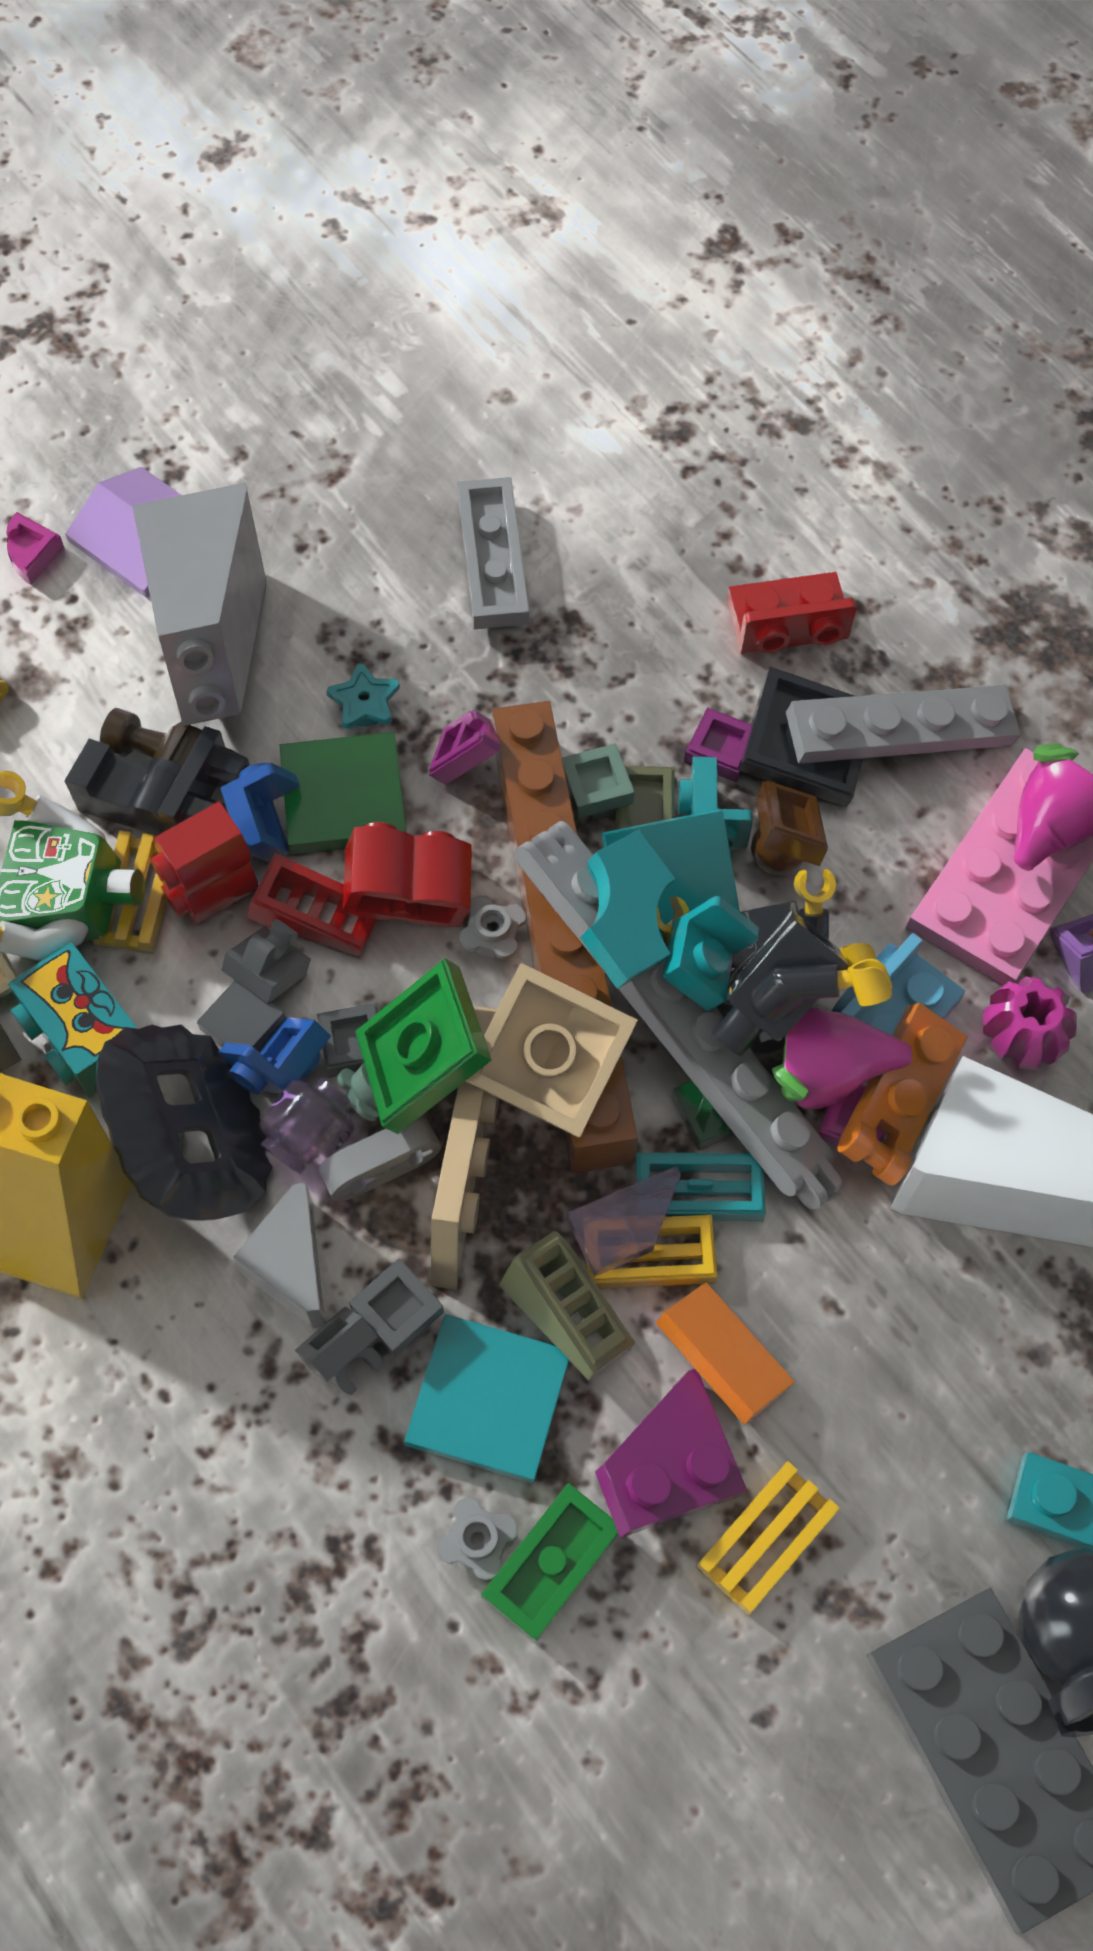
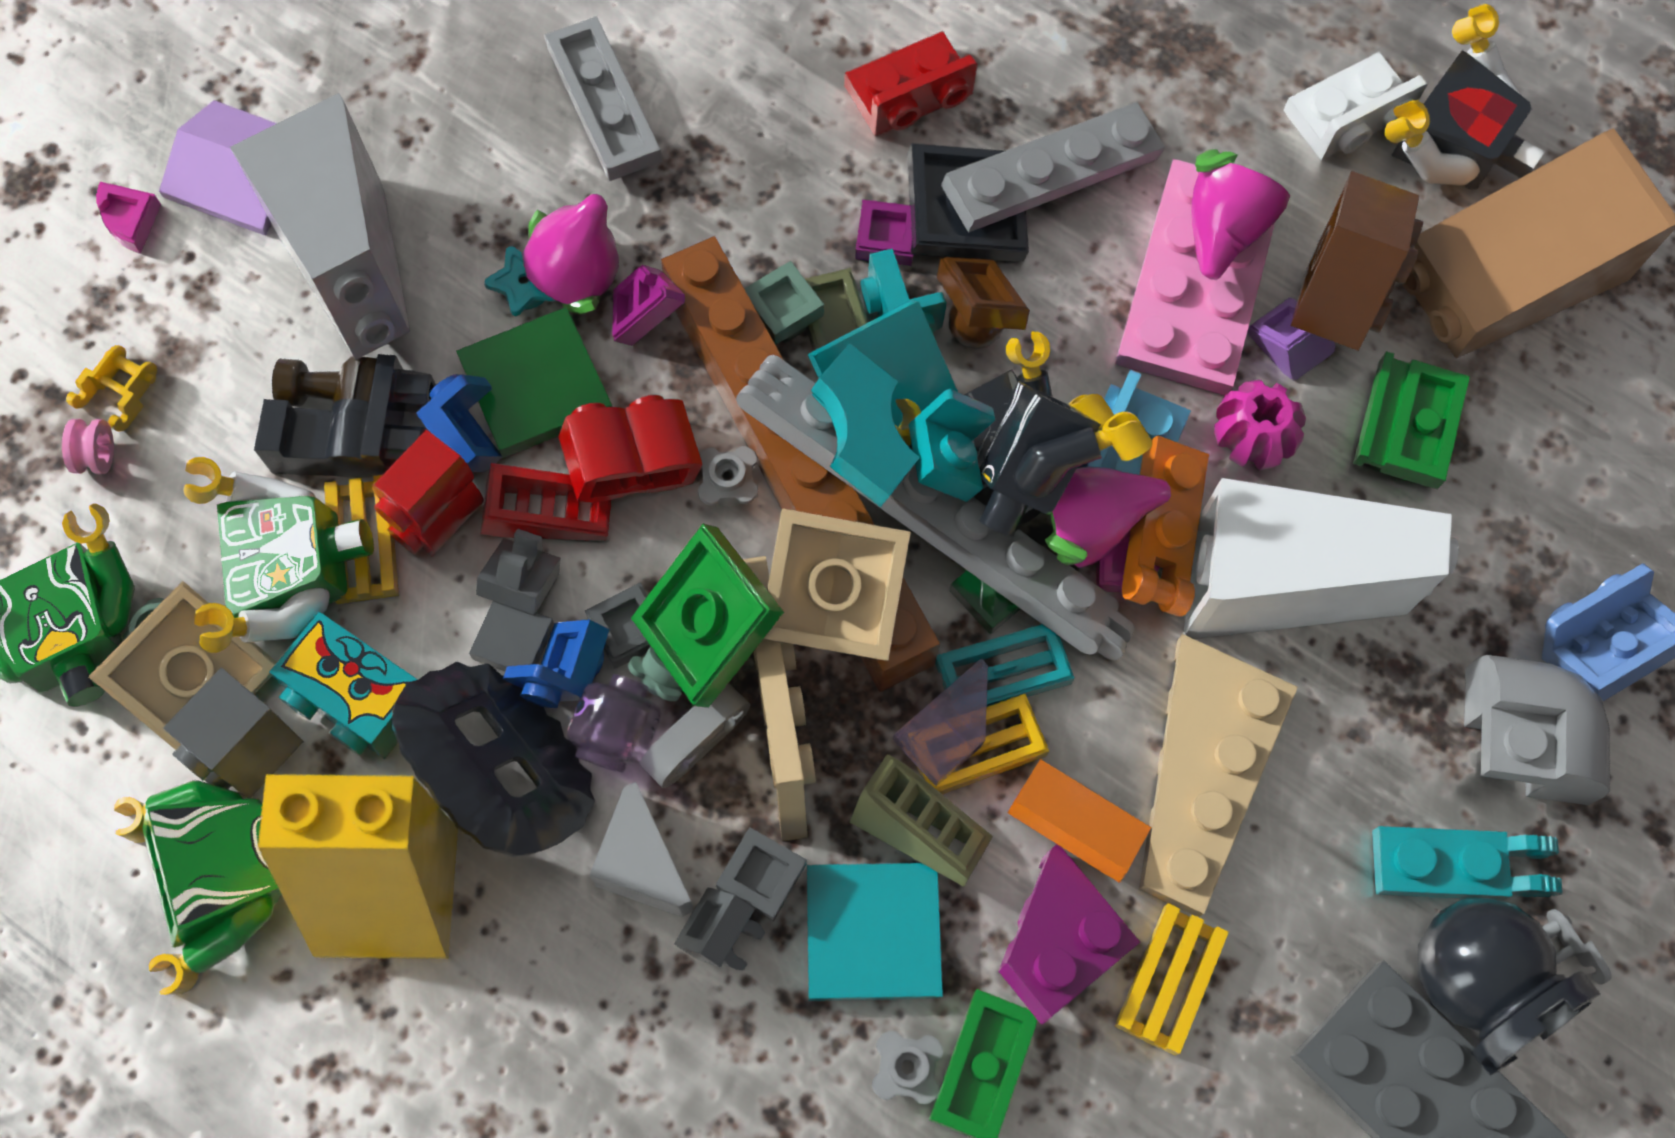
camera: 20 degrees left, 5 degrees up
none -> dark pink hat [522,194,619,314]
none -> tan wing [1139,634,1298,917]

